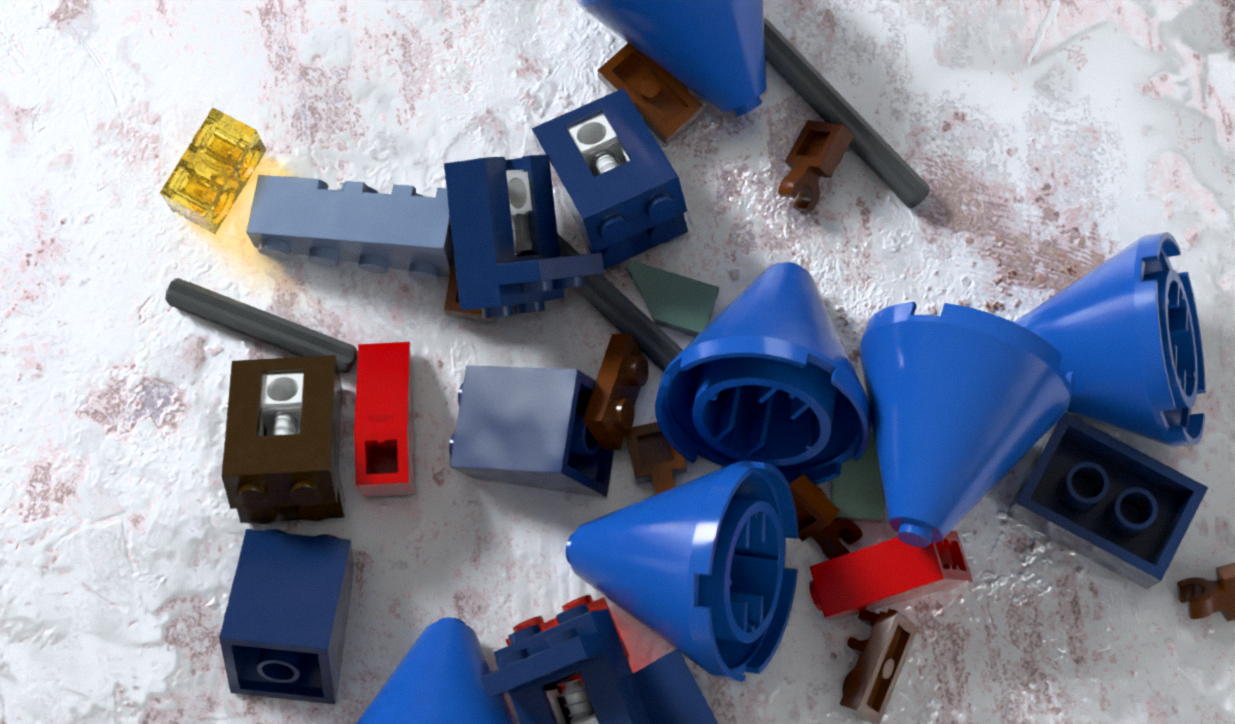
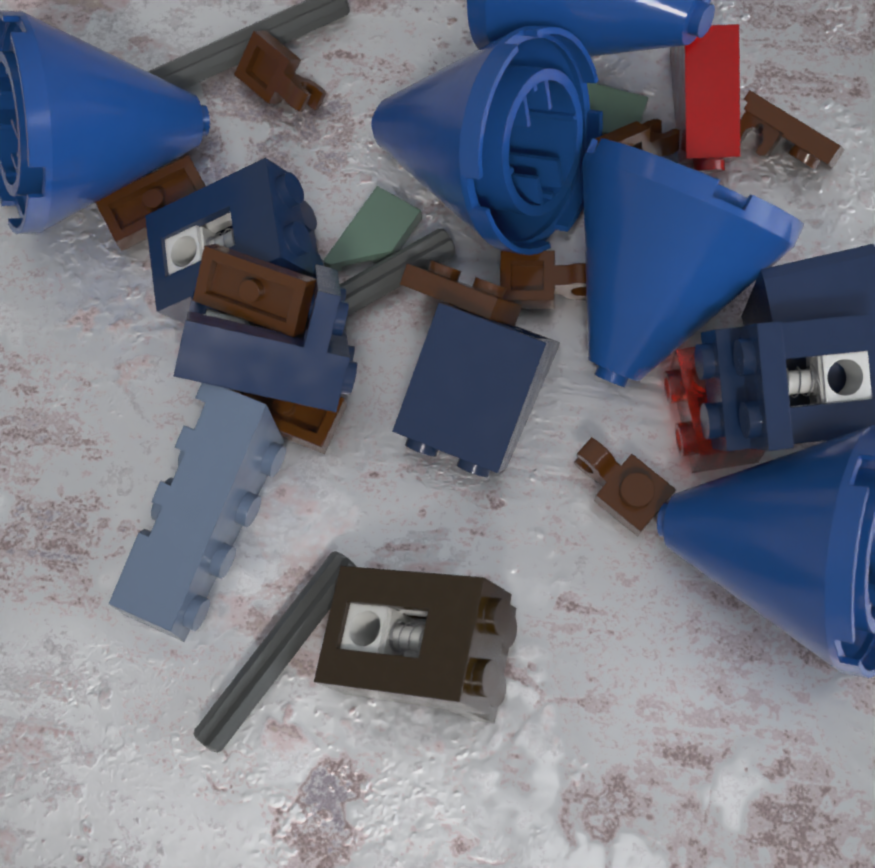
camera: 70 degrees left, 5 degrees down
clear yellow brick [160,107,267,234] -> none
dark blue slope [219,529,354,704] -> none
red slope [354,342,415,497] -> none
none -> reddish brown plate [193,244,316,337]
none -> reddish brown plate [574,437,677,537]

